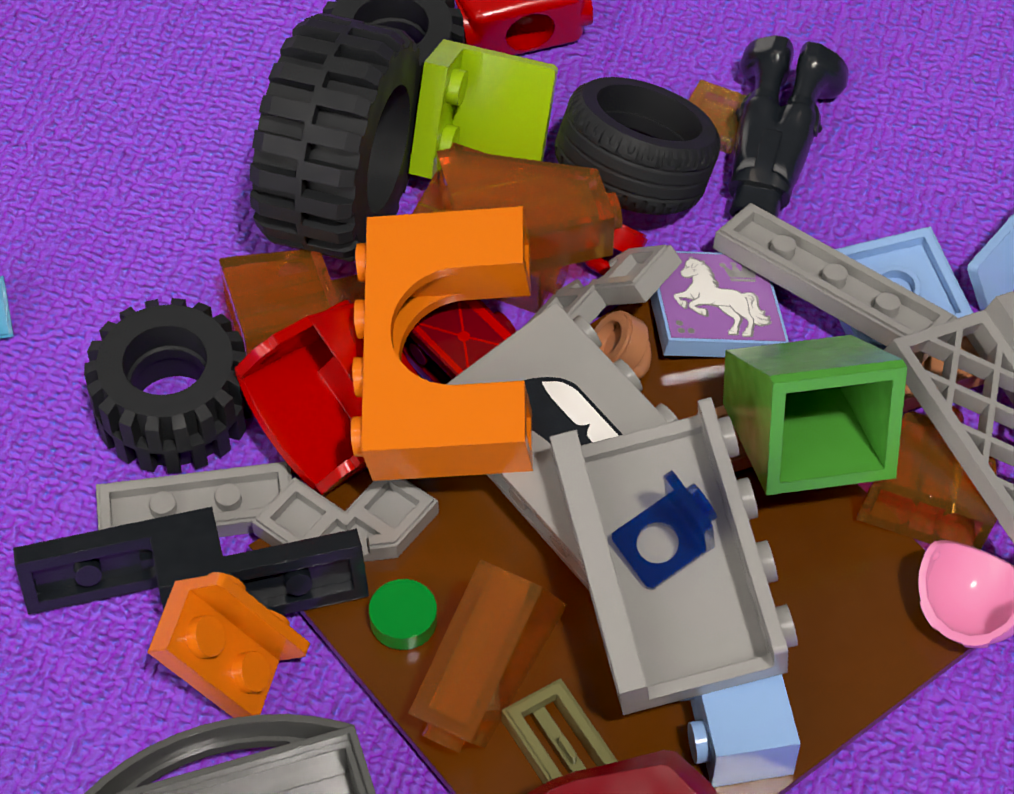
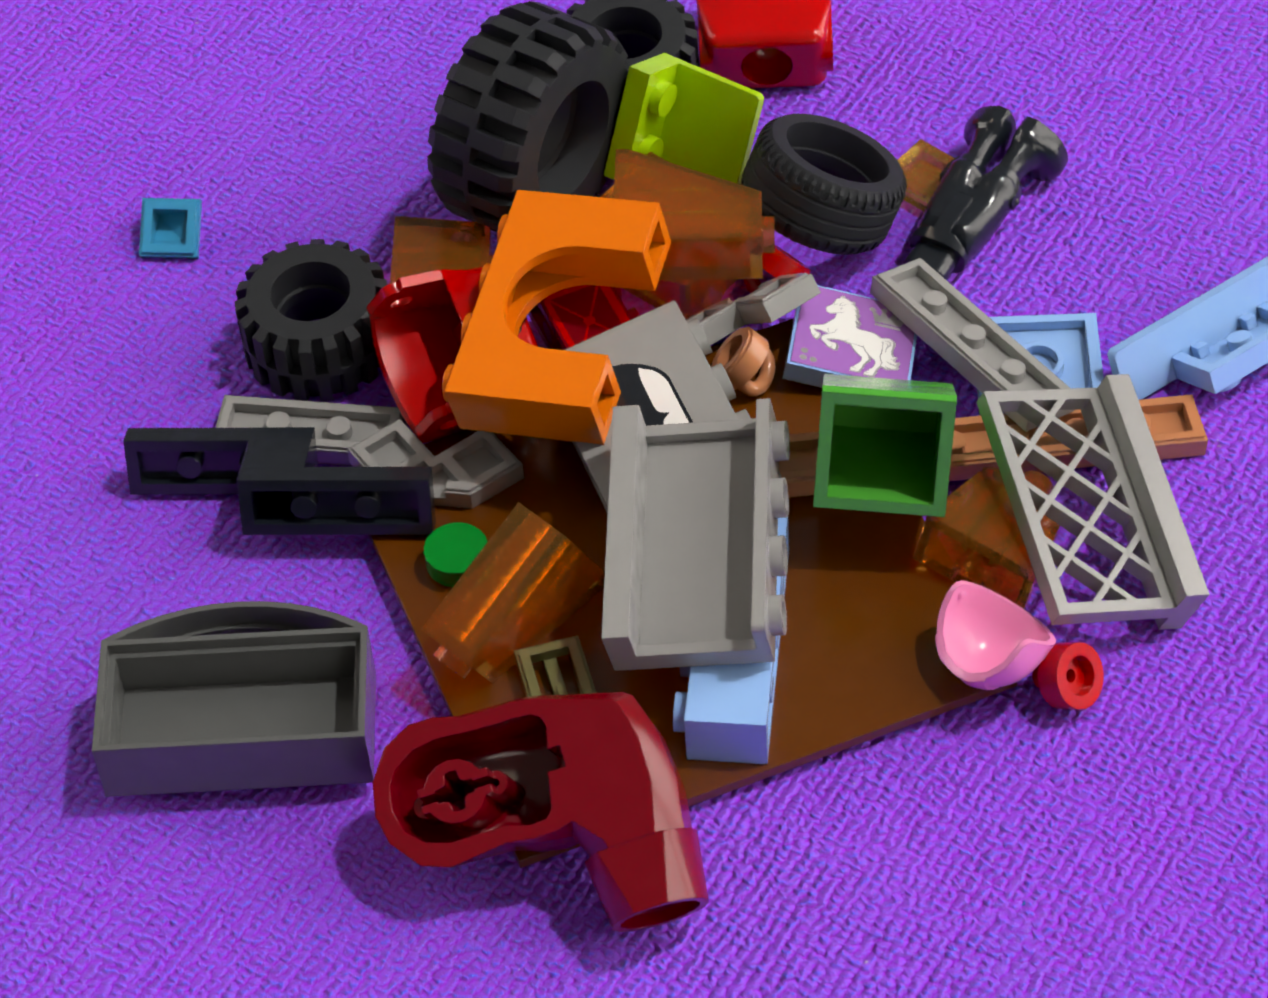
camera: 20 degrees right, 5 degrees down
orange bracket [147,572,310,718] -> none
clear blue bracket [612,470,718,590] -> none

